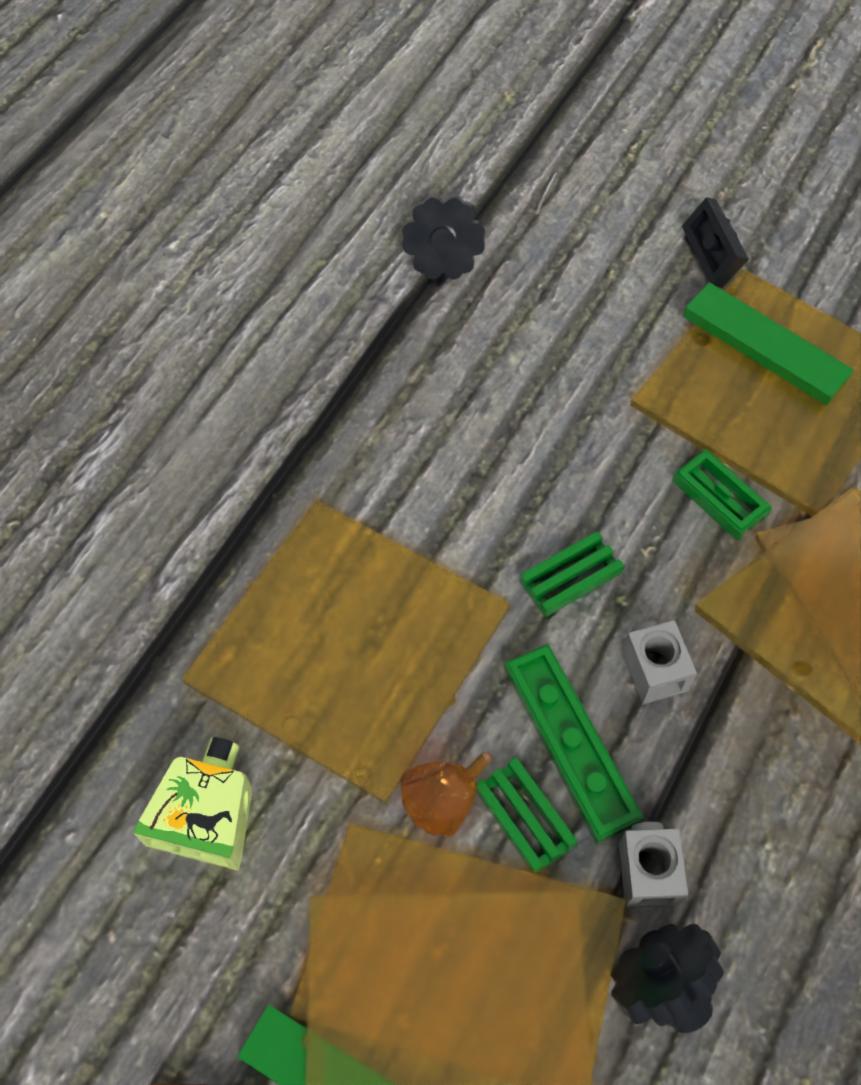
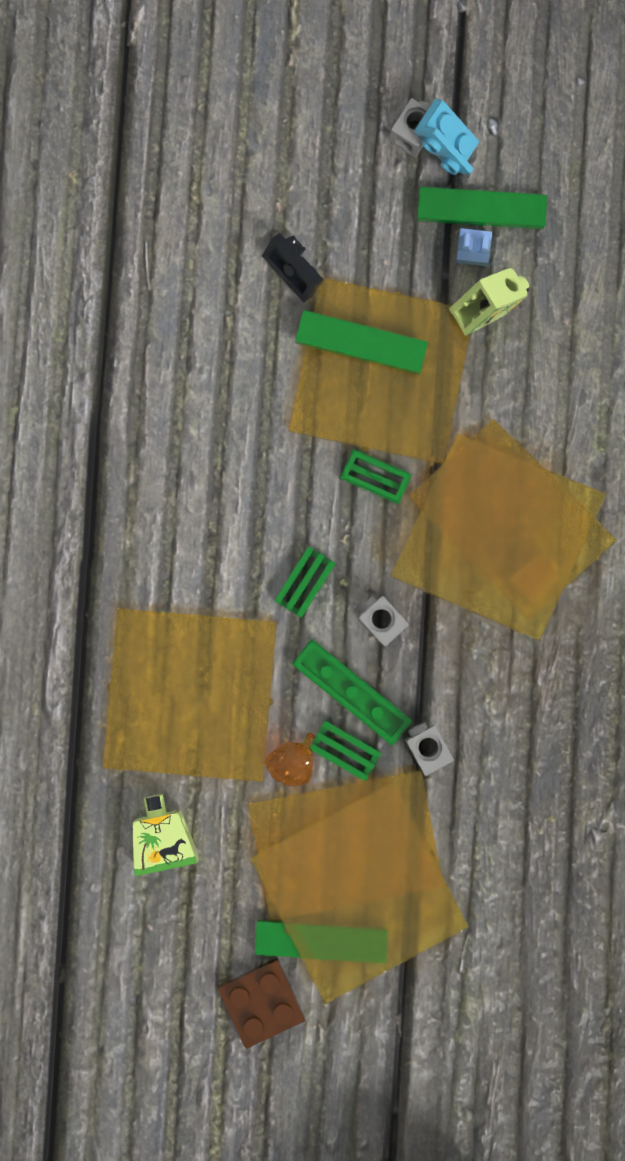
camera: 30 degrees left, 25 degrees up
black plant [402,195,485,280] -> none
black plant [610,924,724,1033] -> none

